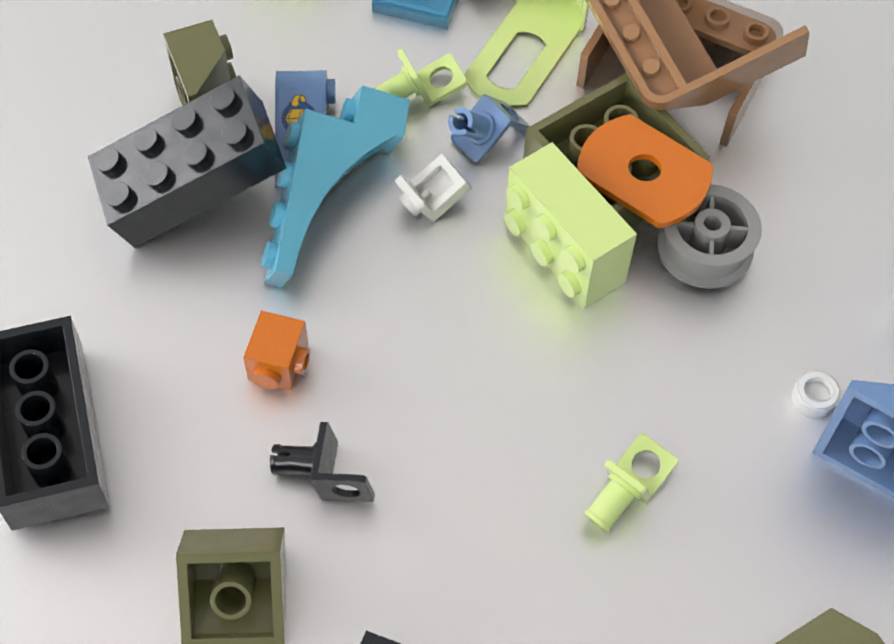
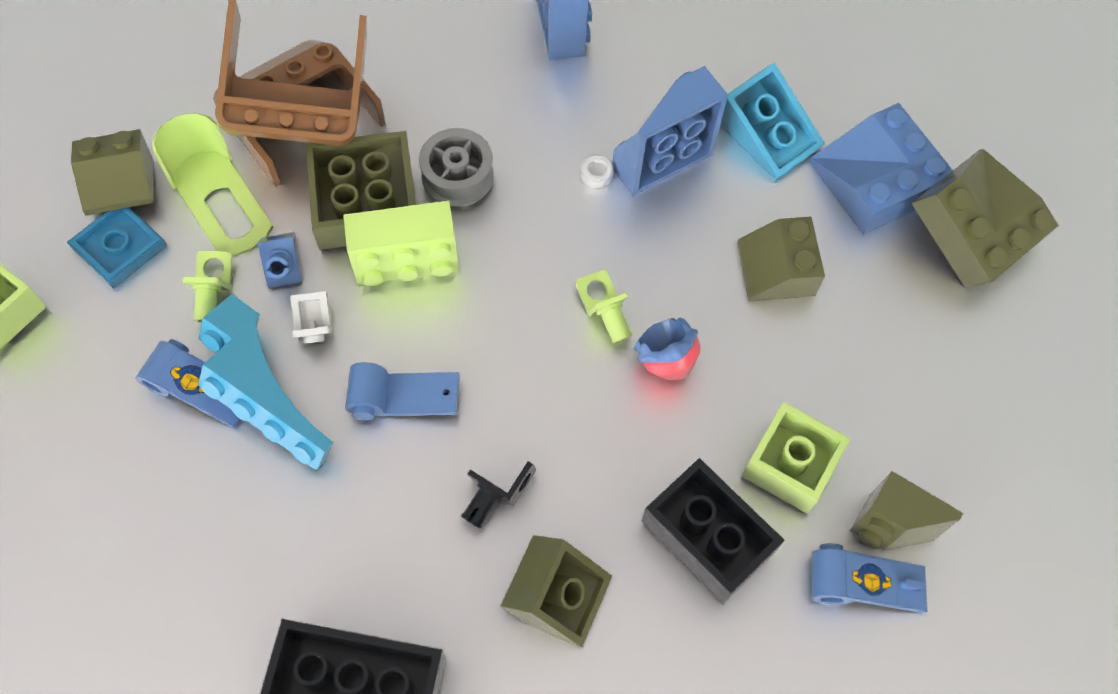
camera: 65 degrees left, 5 degrees up
brick [88,75,287,248] -> none
olive slope [163,20,236,106] -> none
orange brick [243,311,310,390] -> none
orange piece [577,114,713,229] -> none
none -> medium blue door [345,362,460,421]
none -> medium blue hair [633,317,701,381]

